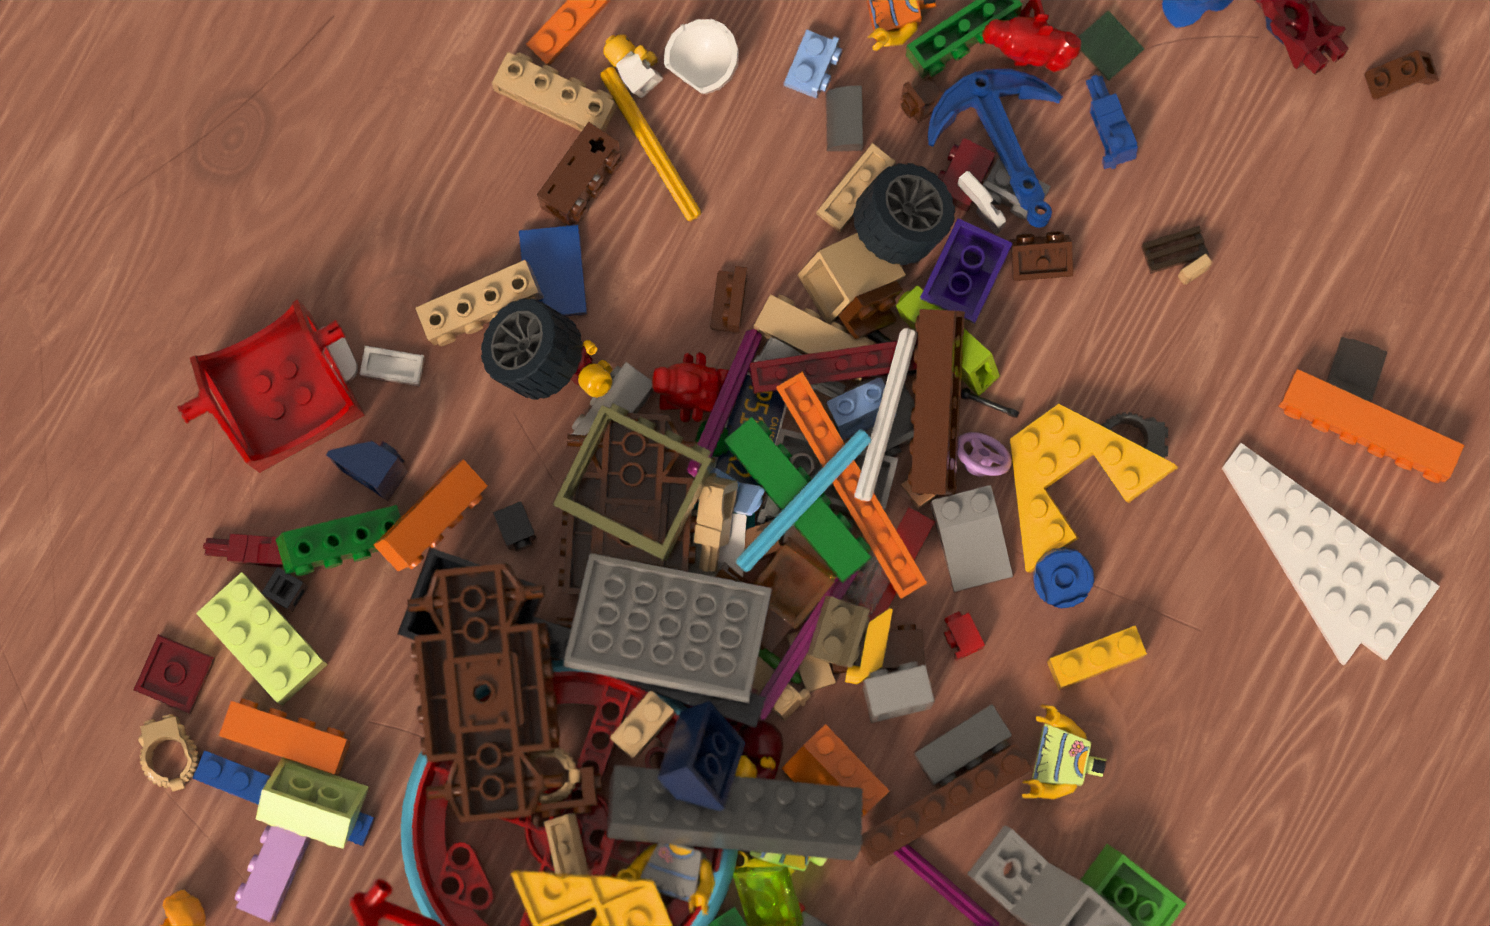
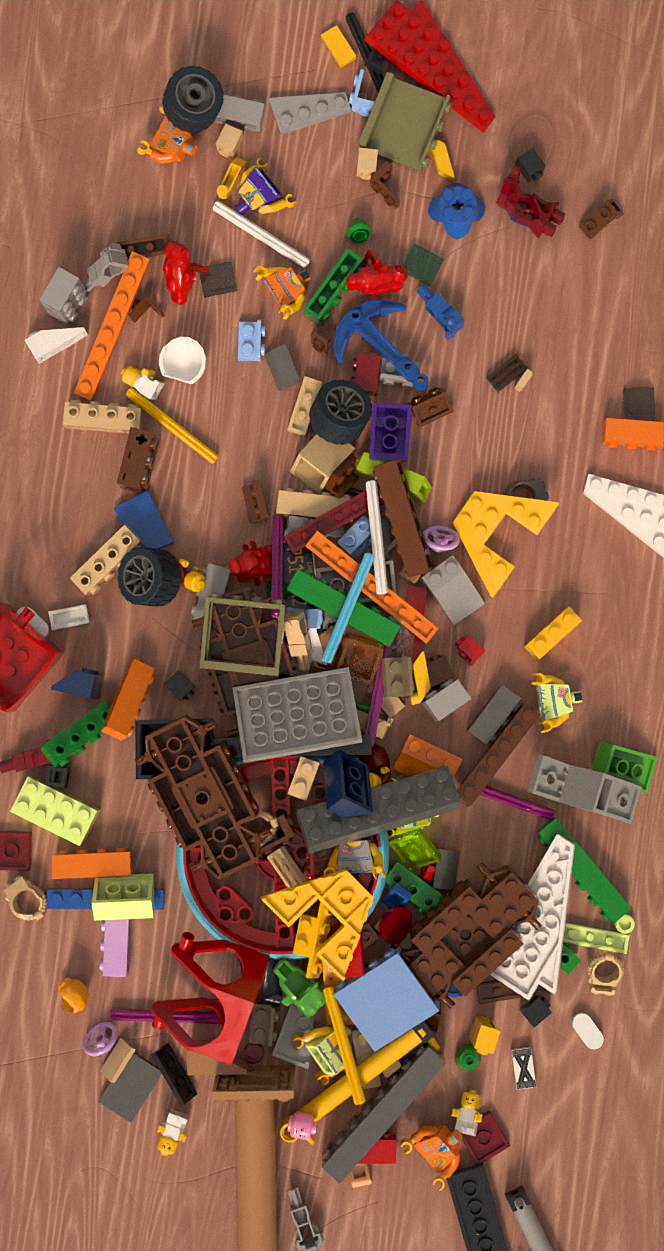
camera: 30 degrees left, 5 degrees up
white tile [957,171,1006,234] -> none
black hinge [961,388,1020,418] -> none
blue tile [1032,547,1094,608] -> none

